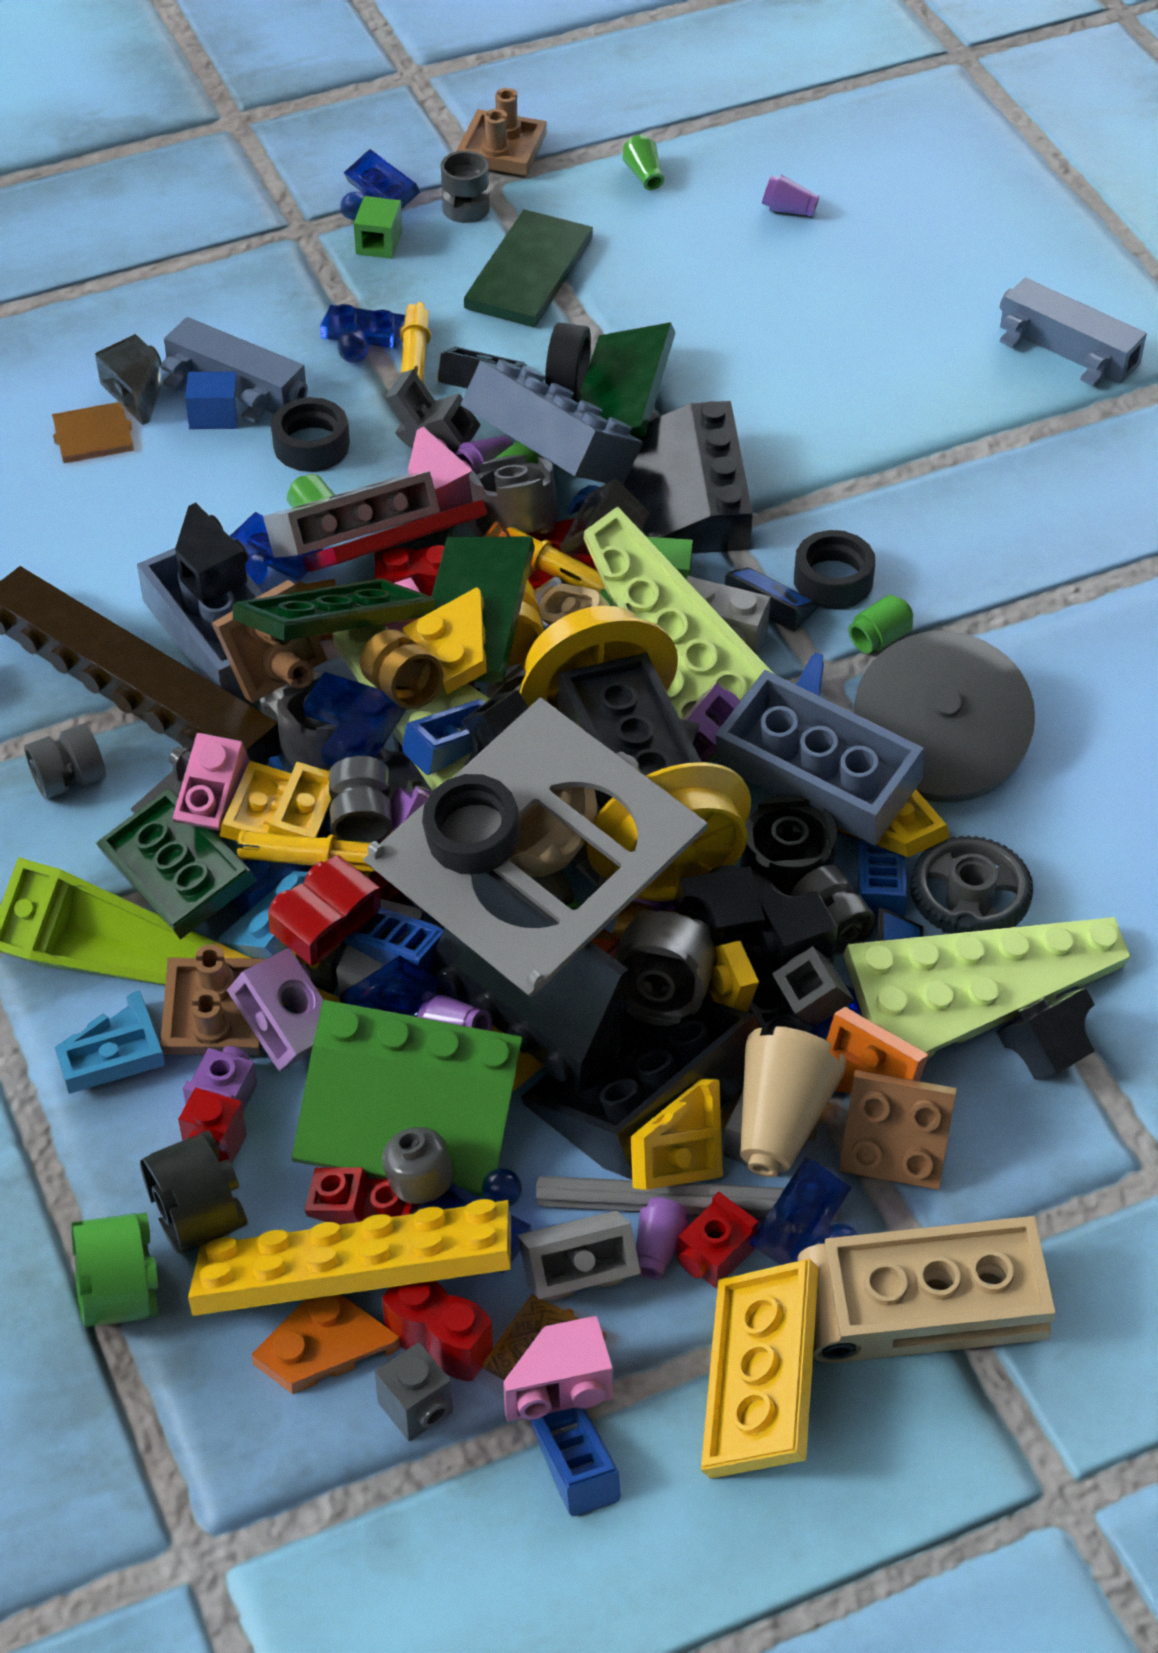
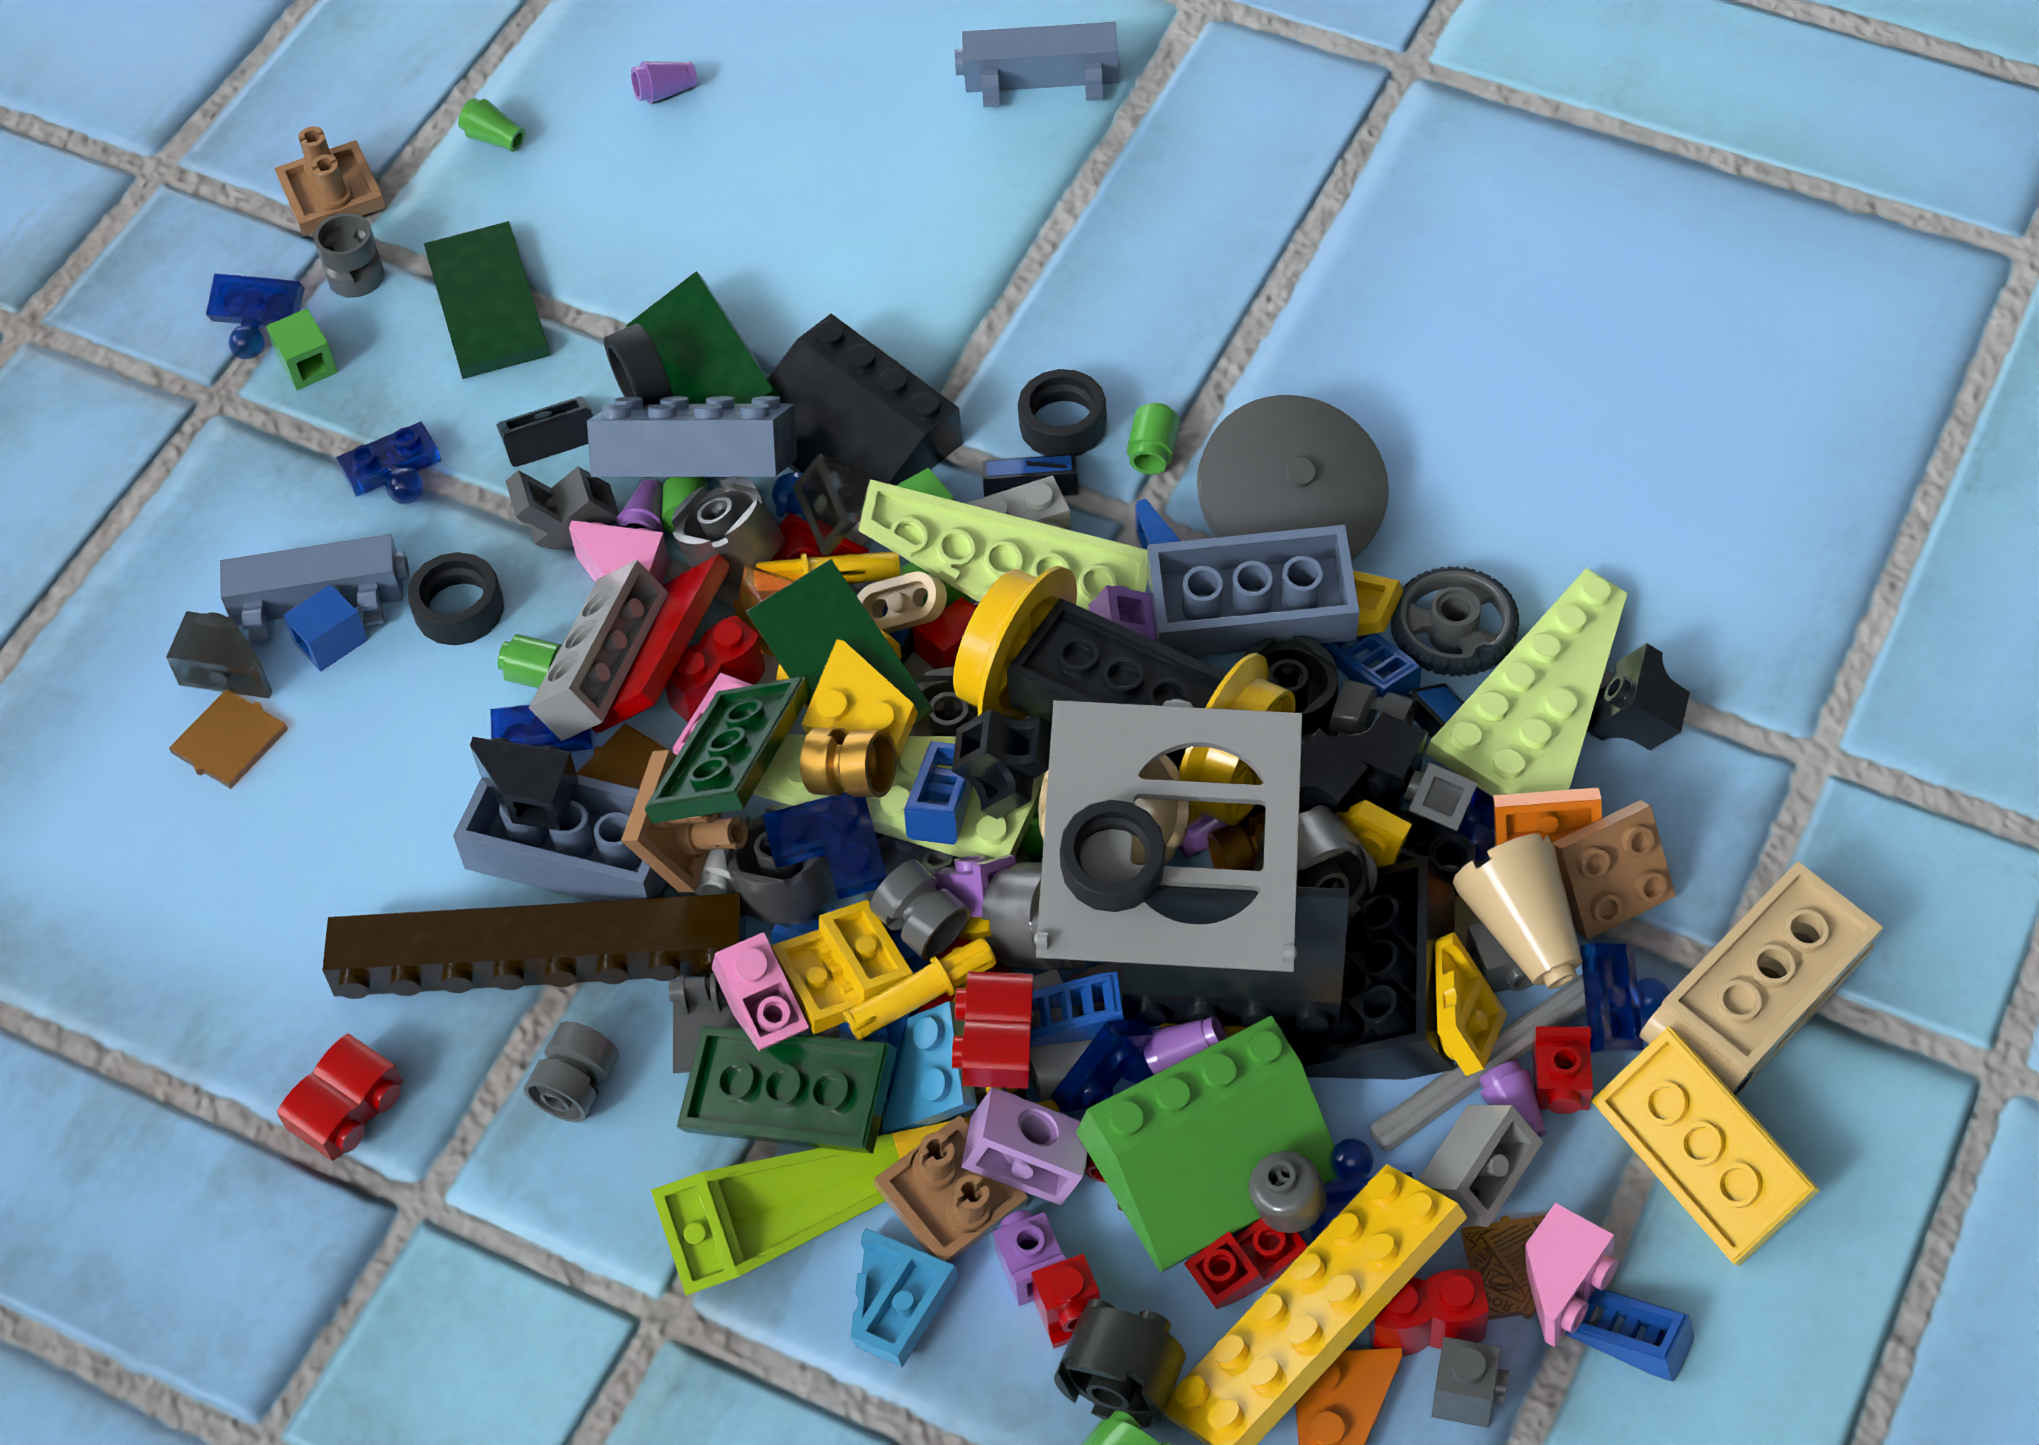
camera: 35 degrees left, 5 degrees up
yellow axle [400,301,431,384] -> none

